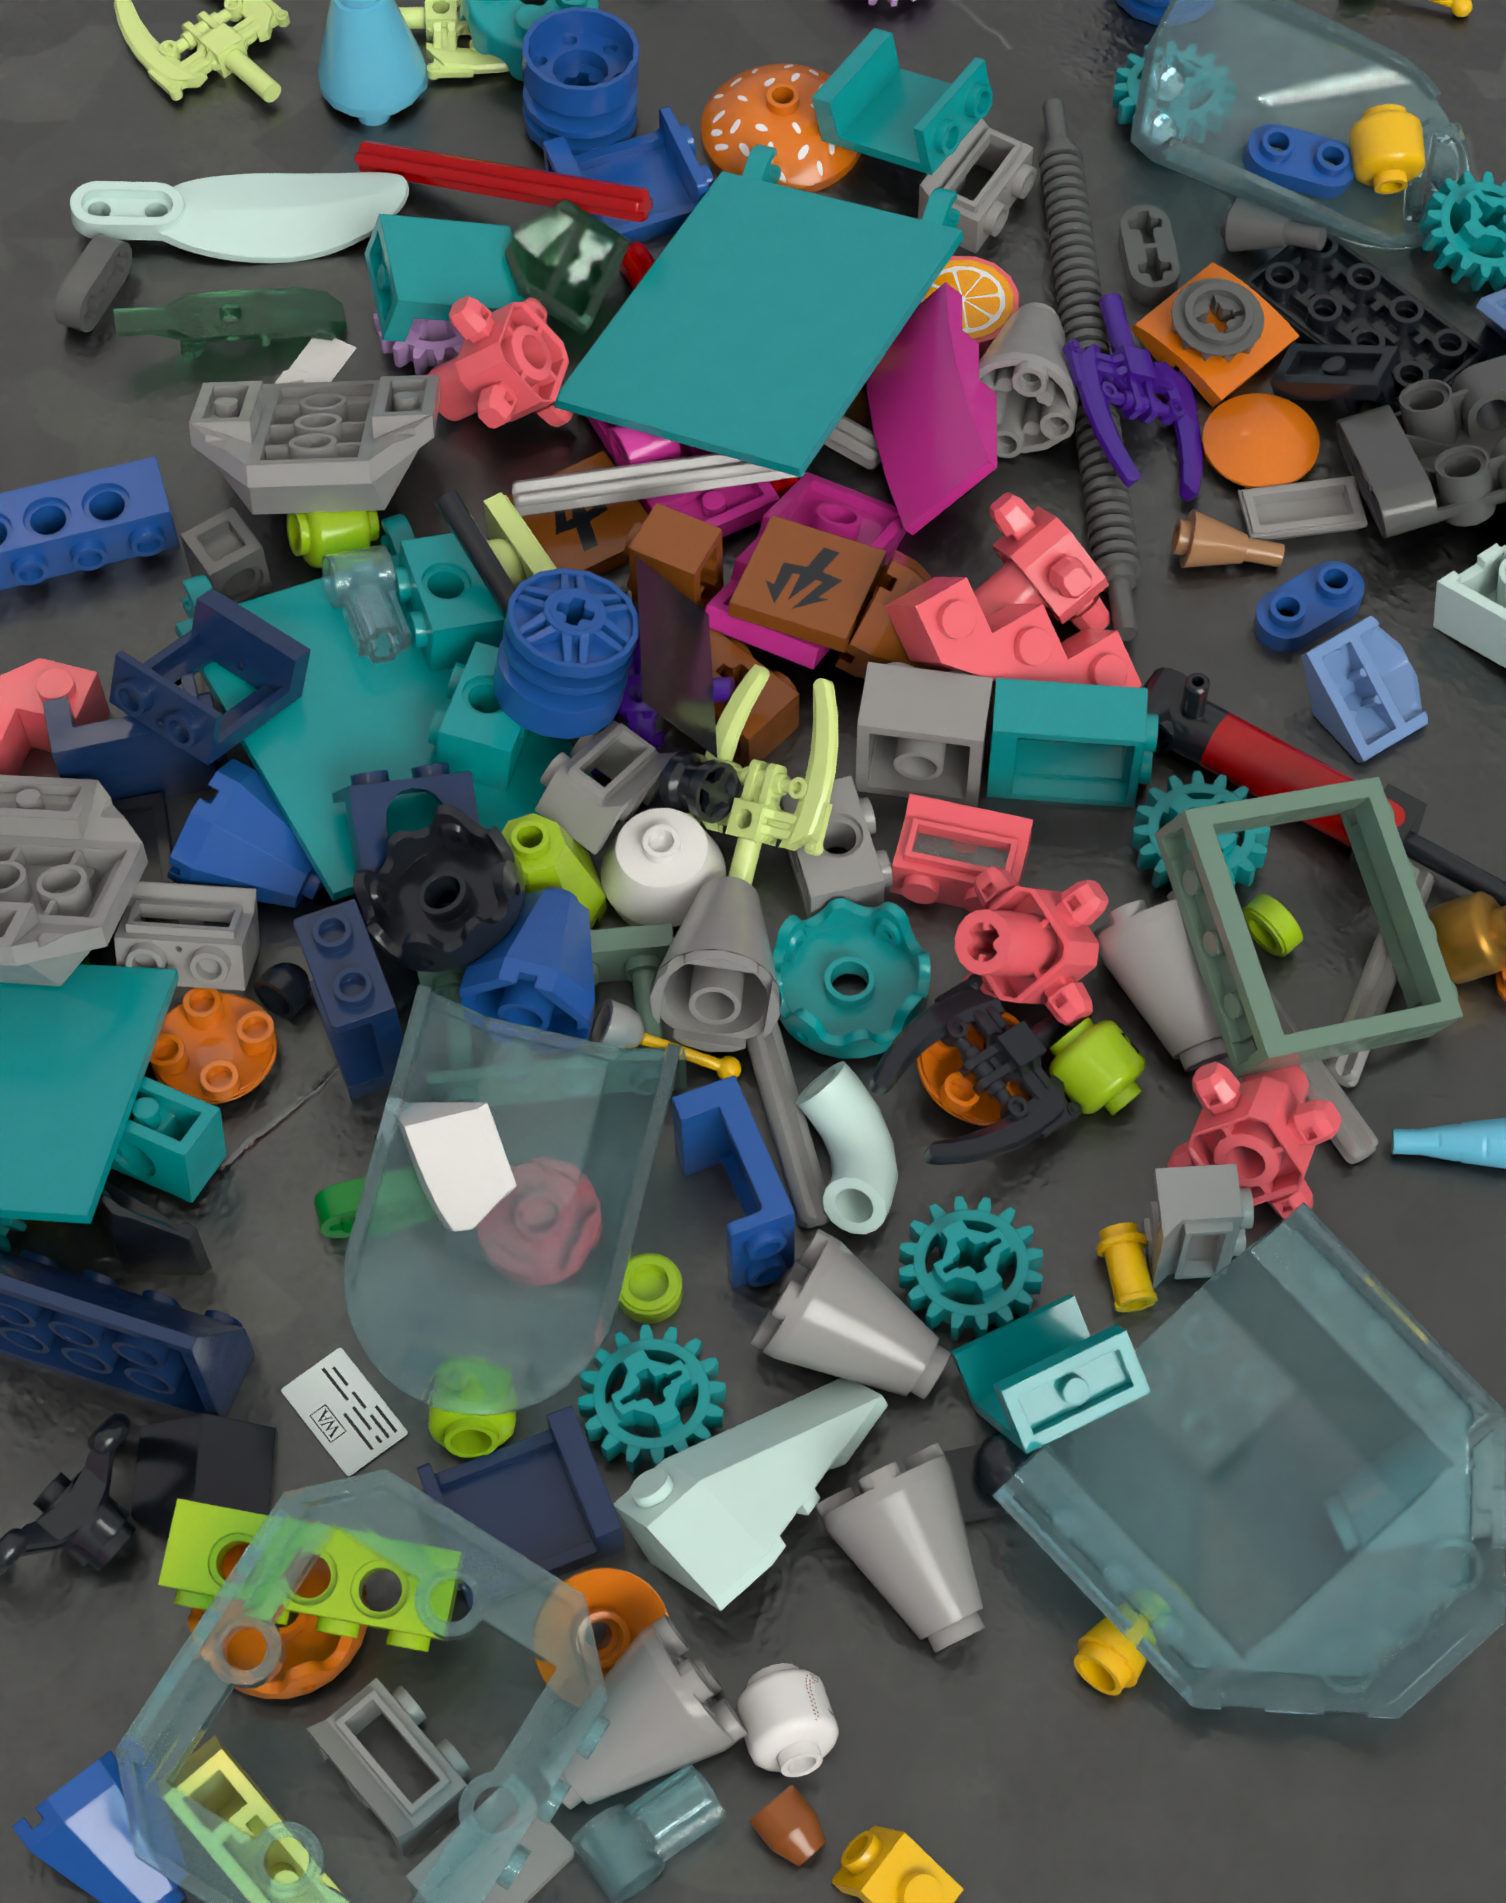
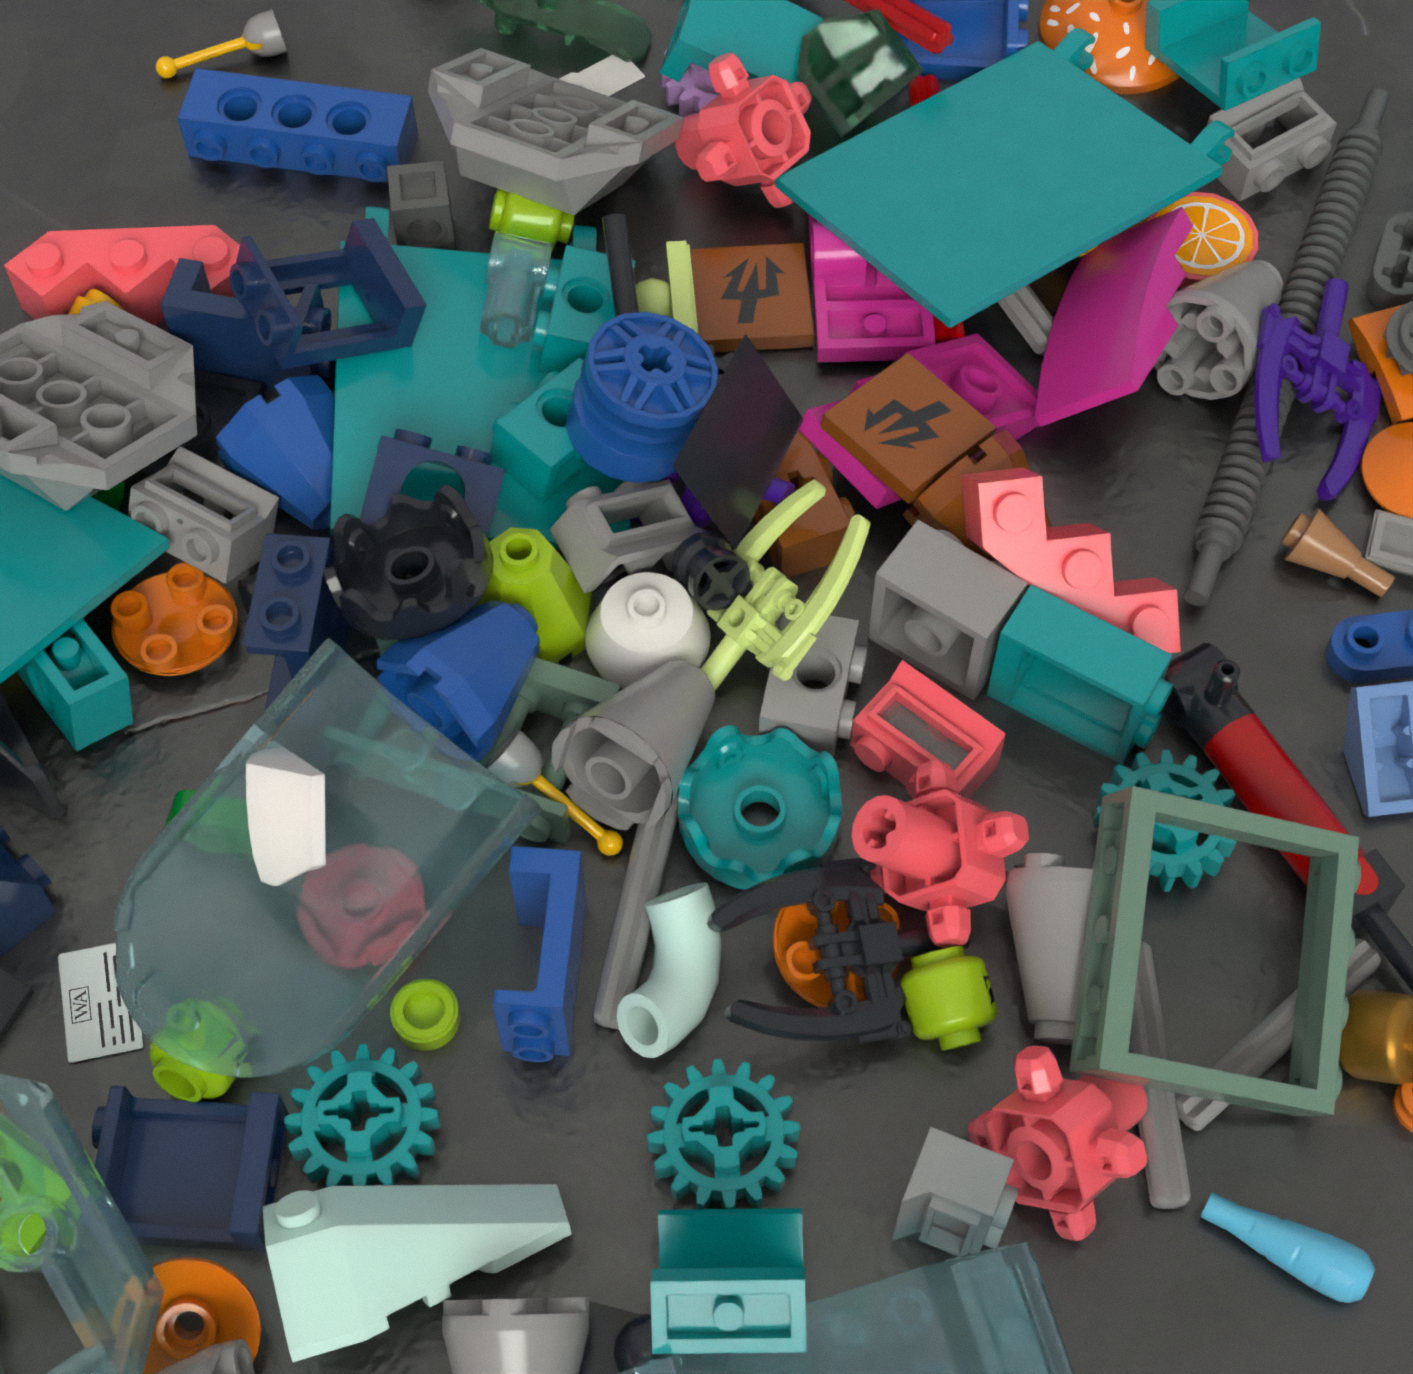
camera: 25 degrees right, 0 degrees up
light grey axle [512,453,805,516] -> none
dark orange brick [624,503,724,611] -> none
light grey cone [750,1229,951,1399] -> none
coral piece [973,492,1110,631] -> none
yellow pin [1095,1222,1158,1313] -> none
lime tile [1242,893,1303,957] -> none

